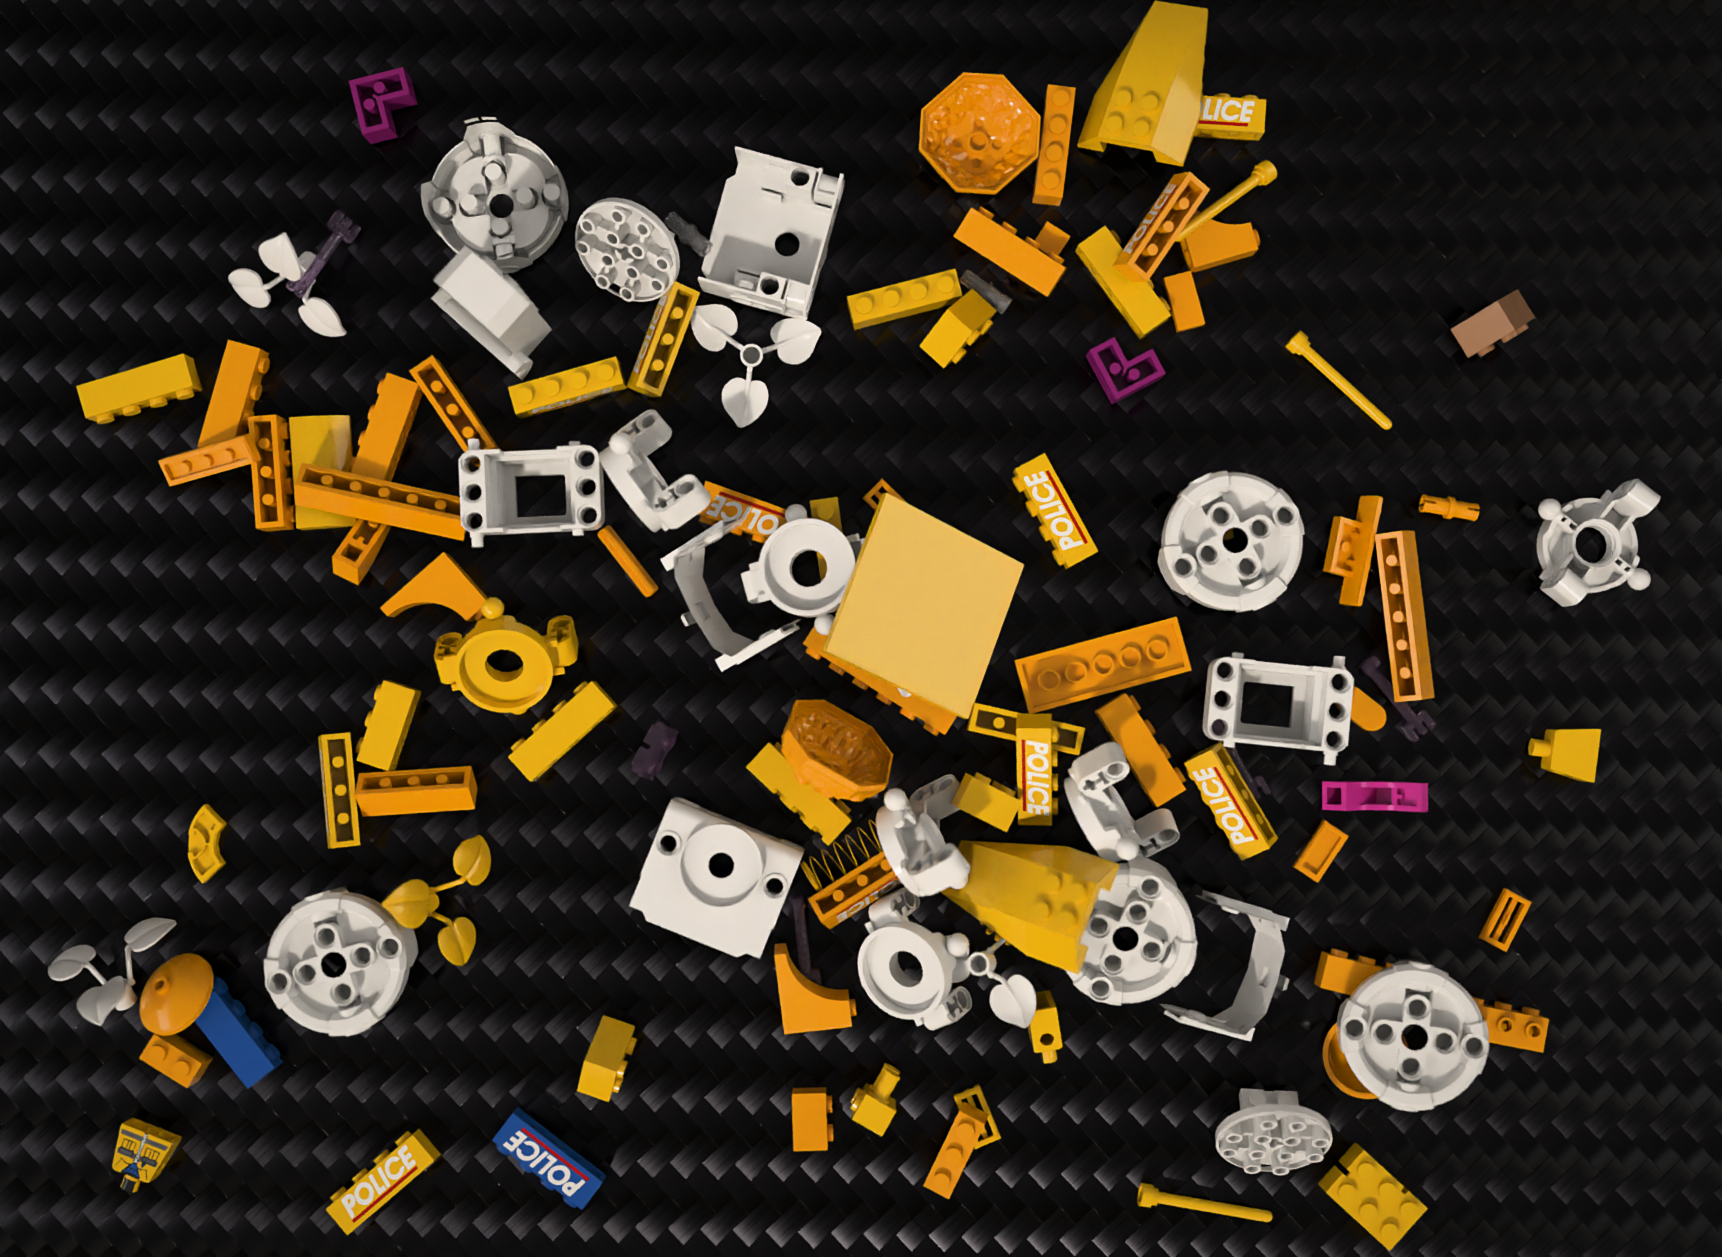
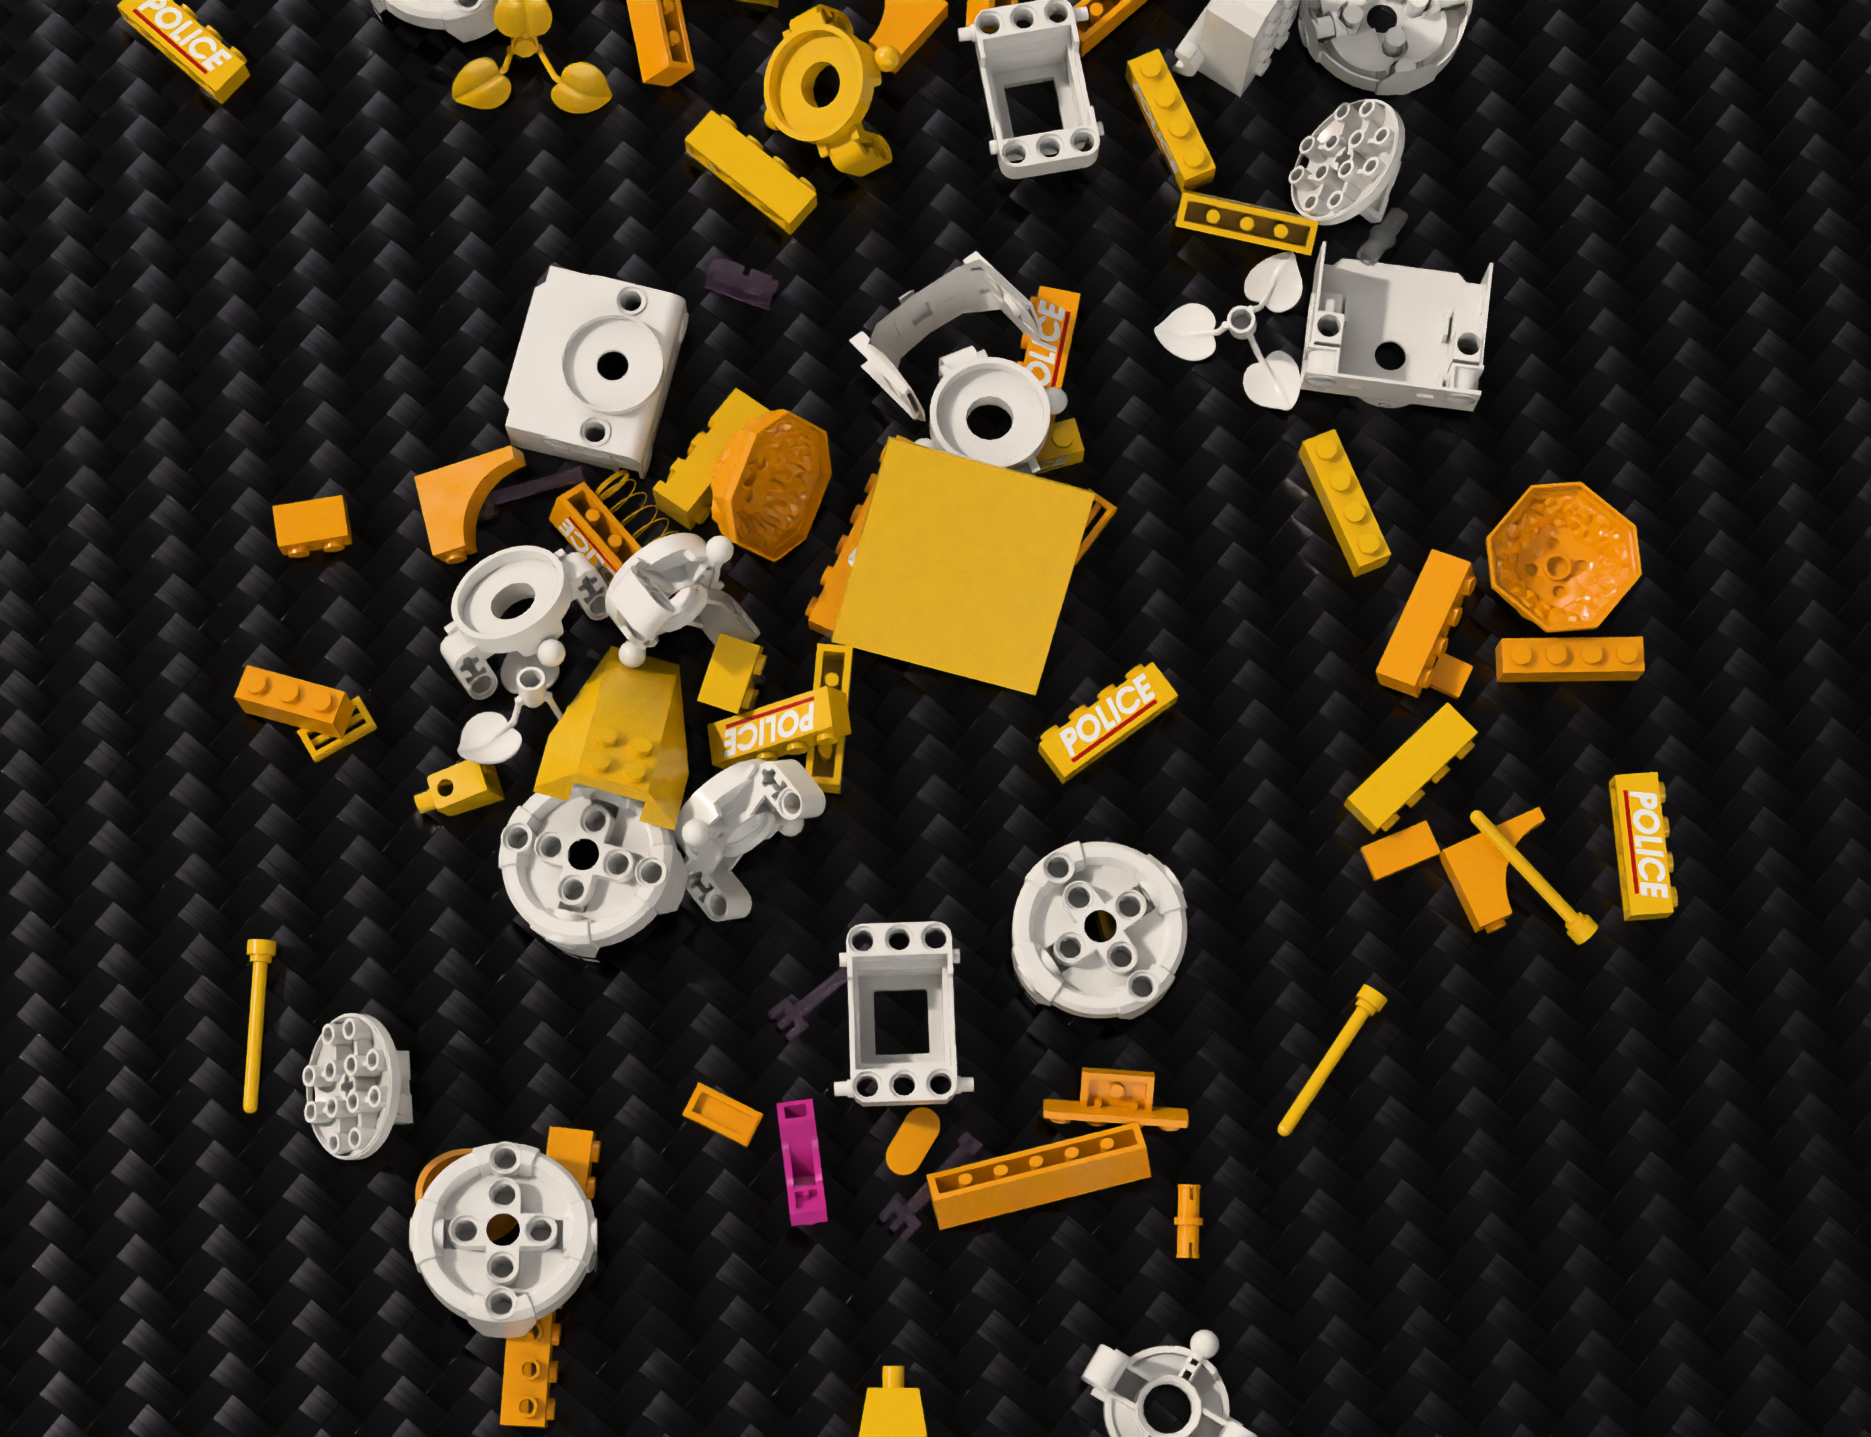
camera: 75 degrees right, 10 degrees down
blue brick [492,1107,607,1210] -> none
yellow brick [577,1015,637,1102] -> none
white piece [598,409,711,532] -> none
light orange axle [598,525,658,597] -> none
yellow brick [850,1063,901,1136] -> none
yellow brick [920,289,997,368] -> none
clear axle [960,270,1012,314] -> none
light orange plate [1014,617,1192,714] -> none
yellow wedge [1077,1,1208,167] -> none
magenta brick [1086,337,1166,404] -> none
light orange brick [1094,693,1186,807] -> none
light orange brick [1112,172,1210,283] -> none
white animal [1160,890,1290,1041] -> none
yellow brick [1184,741,1278,861] -> none
yellow piece [1318,1142,1428,1251] -> none
medium nougat brick [1451,289,1535,358] -> none
light orange tile [1478,888,1532,952] -> none

